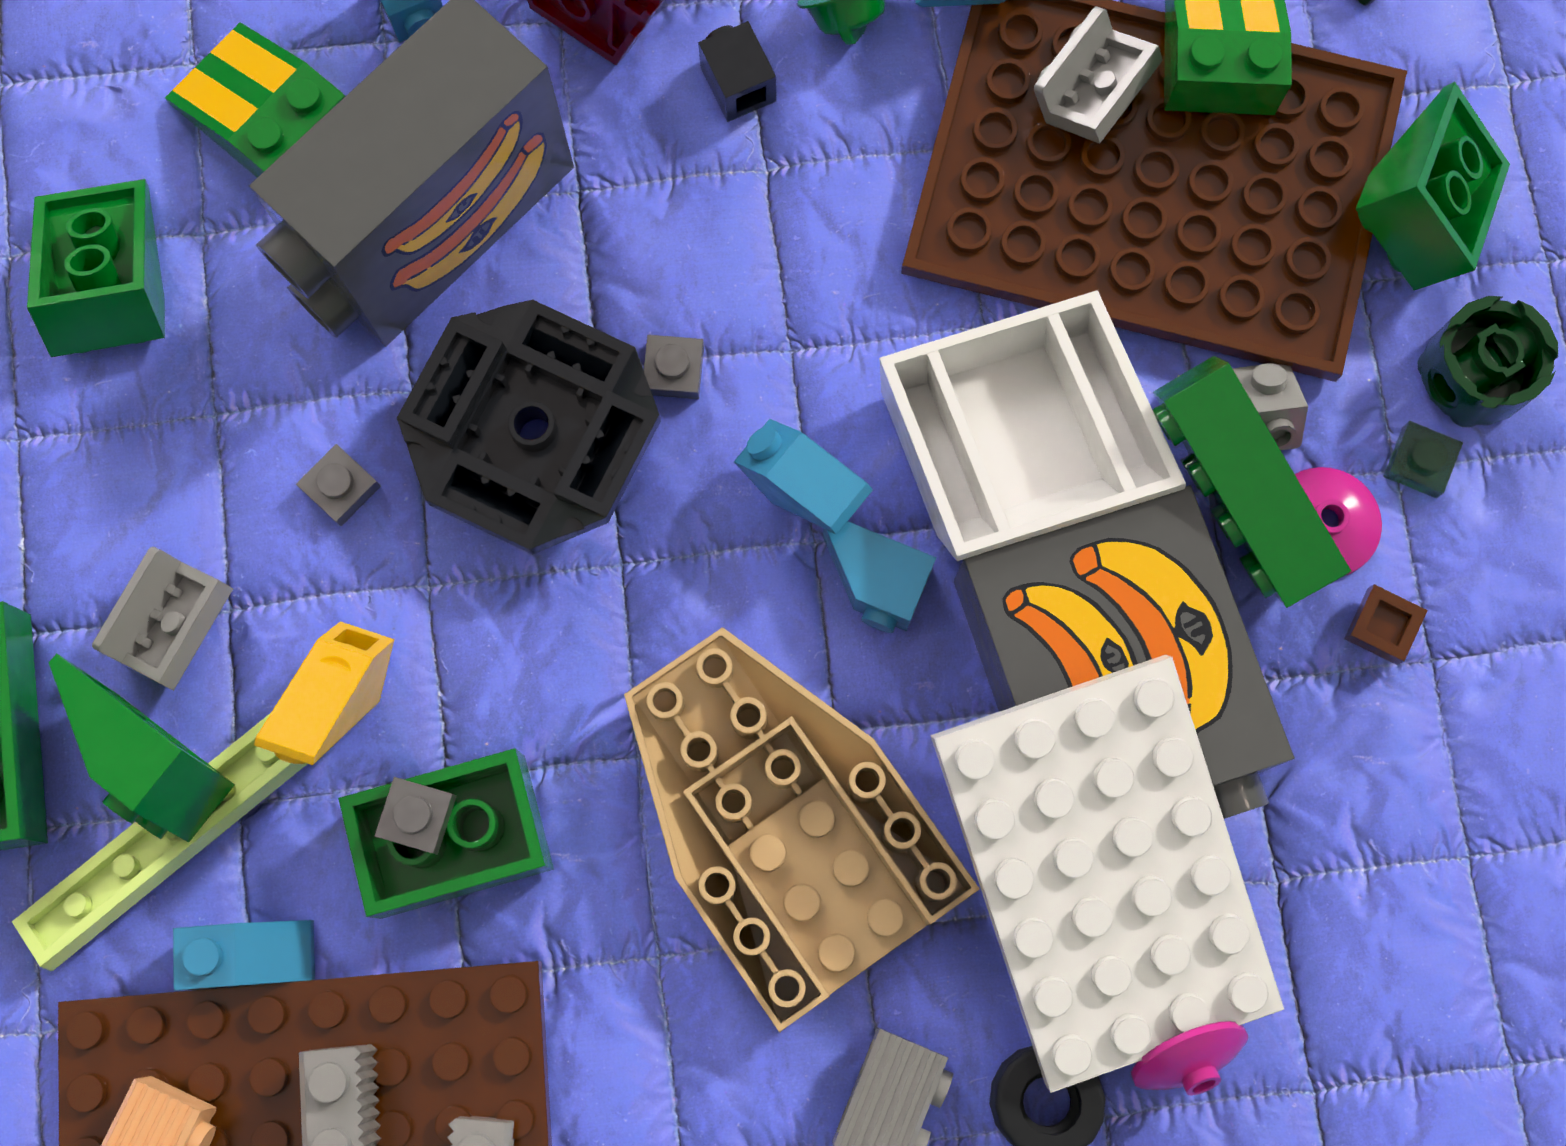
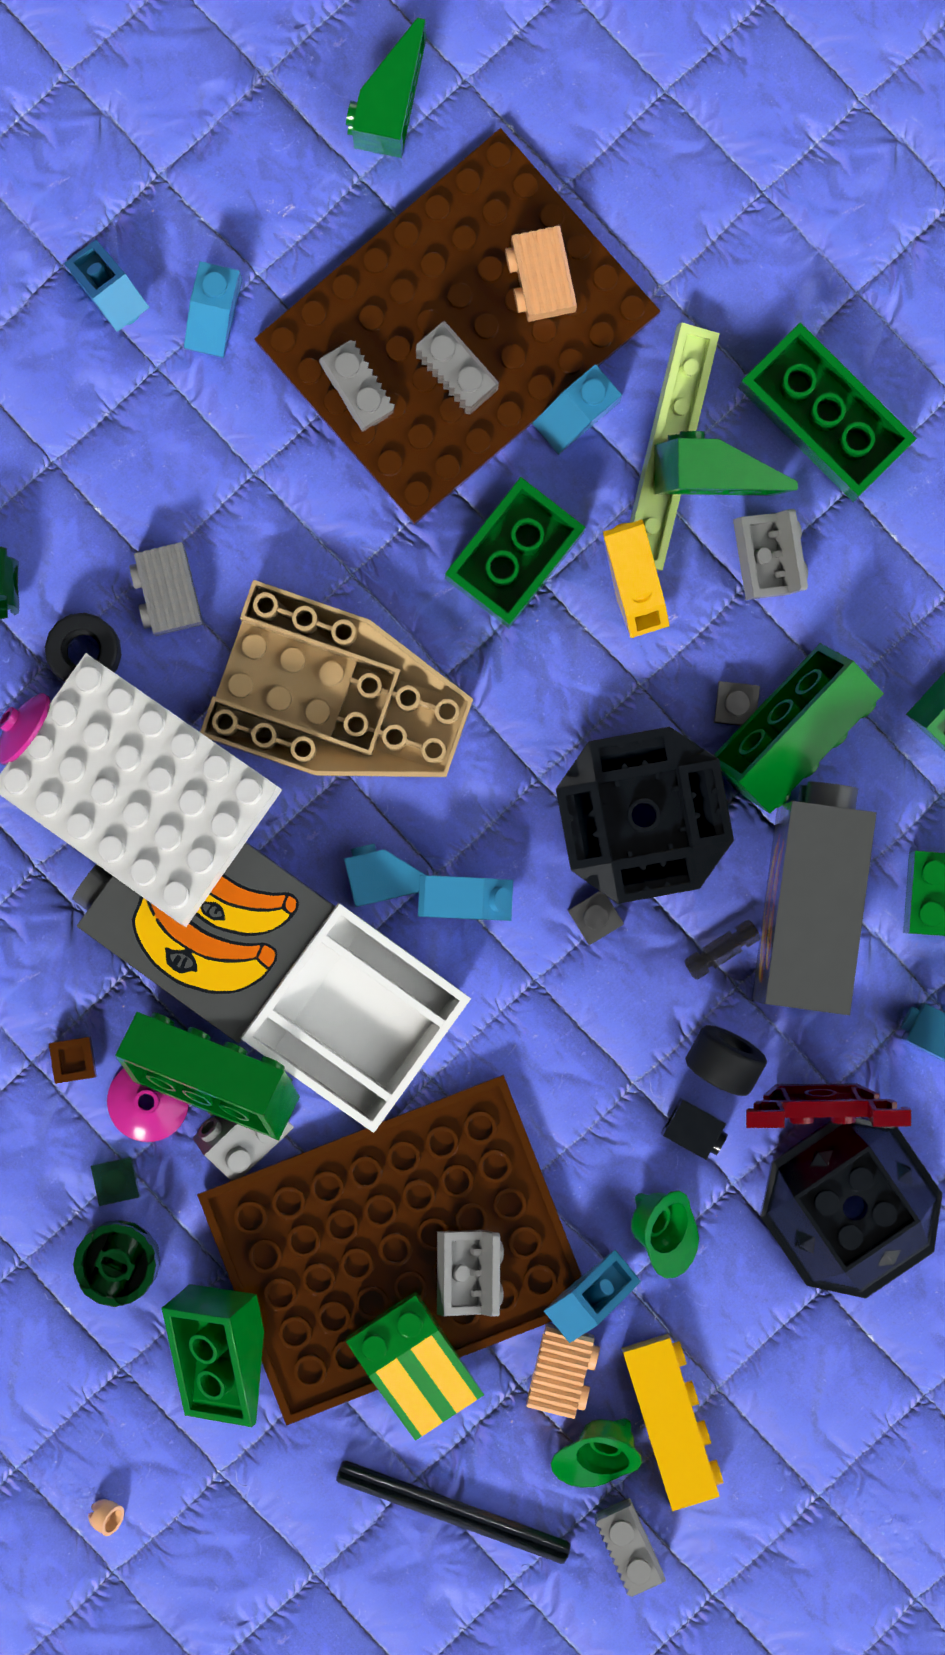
camera: 140 degrees right, 10 degrees up
flat silver plate [375,777,456,855] -> none
none -> clear smoke axle [684,920,761,980]
none -> black tyre [685,1025,767,1096]
none -> green brick [714,643,884,814]

